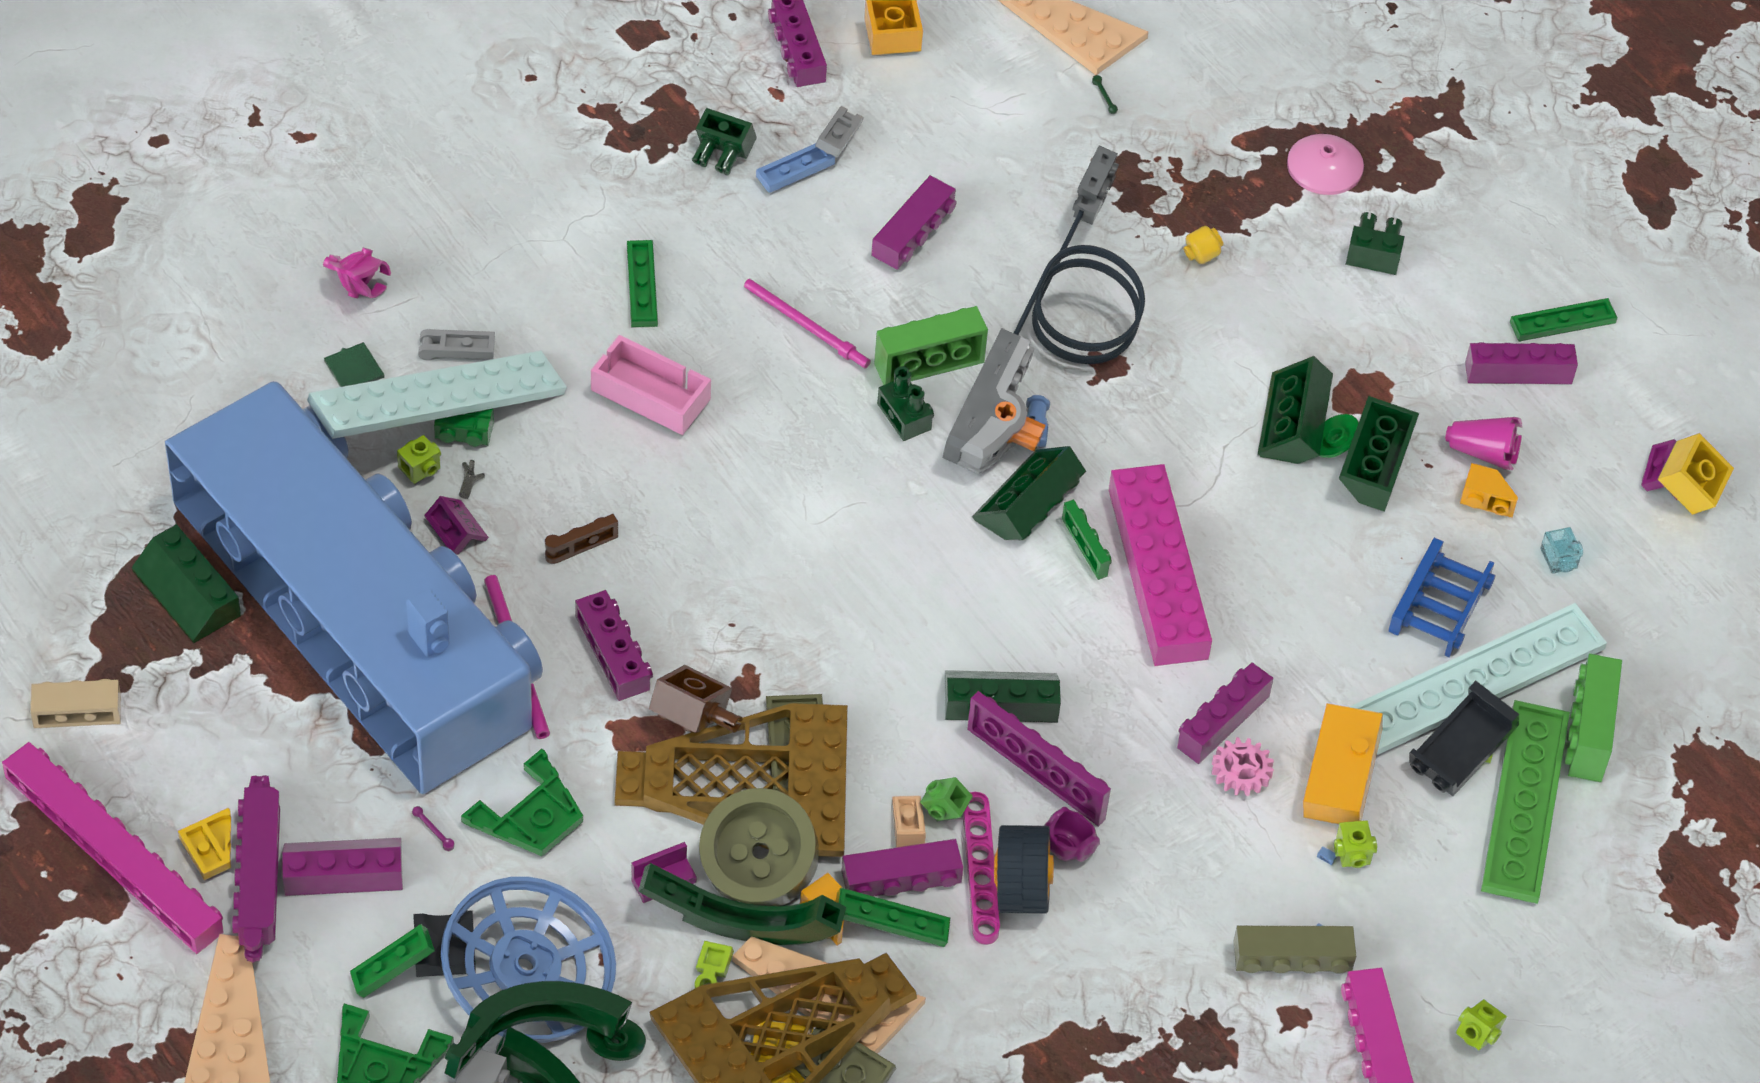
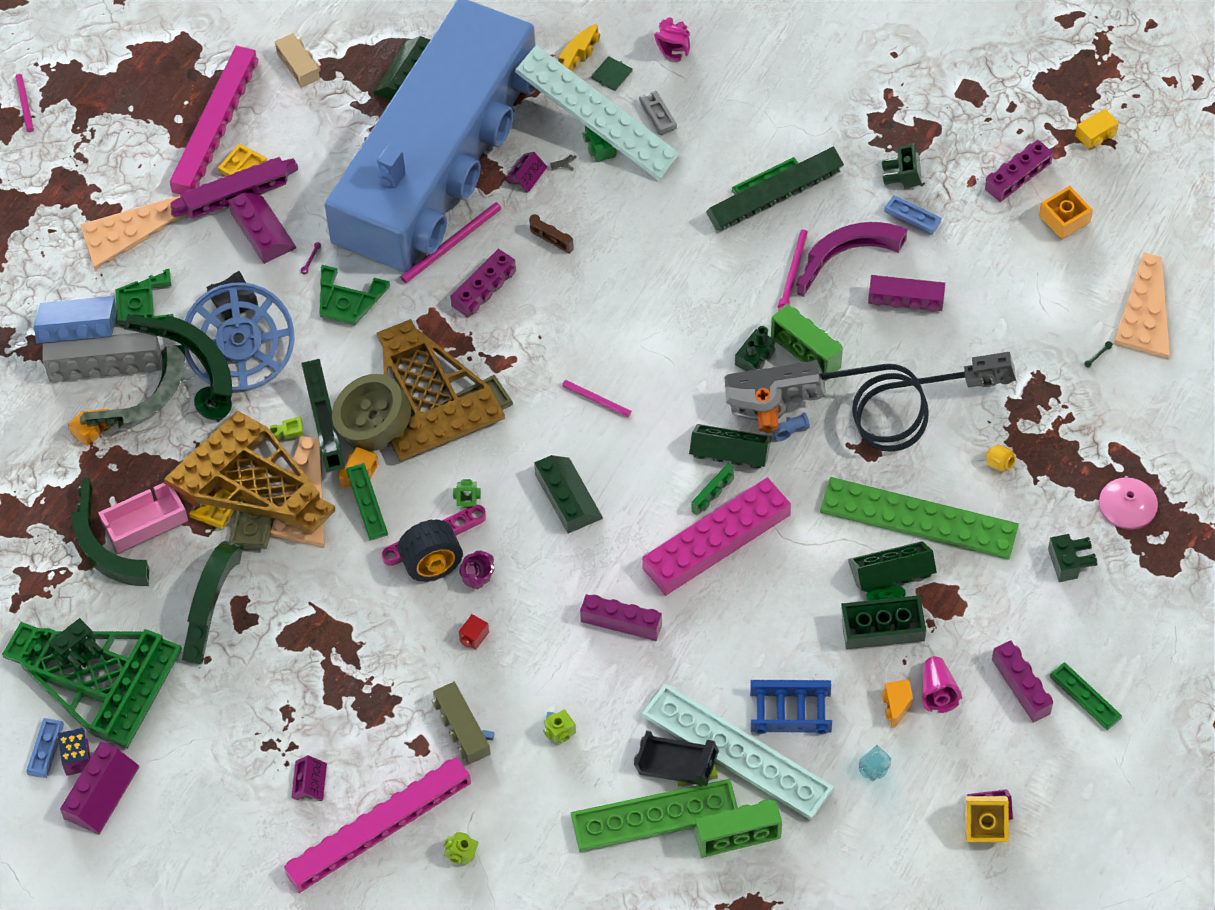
camera: 70 degrees right, 5 degrees up
green plate [350,924,435,998] -> none
lime brick [397,435,441,484] -> none
bright pink piece [591,335,711,435] -> none
magenta panel [631,842,697,903] -> none
reddish brown brick [649,665,743,733] -> none
light grey plate [815,106,864,158] -> none
magenta brick [841,839,963,896] -> none
light nougat slope [892,796,926,848] -> none
magenta plate [967,691,1111,827] -> none
bright pink gear [1212,737,1274,796] -> none
light orange brick [1303,703,1383,824] -> none
none -> red brick [458,614,489,650]
none -> yellow slope [558,24,600,72]
none -> dark pink bar [562,380,632,418]
none -> dark green brick [706,146,844,231]
none -> magenta arch [796,222,908,297]
none -> bright green plate [820,477,1019,560]

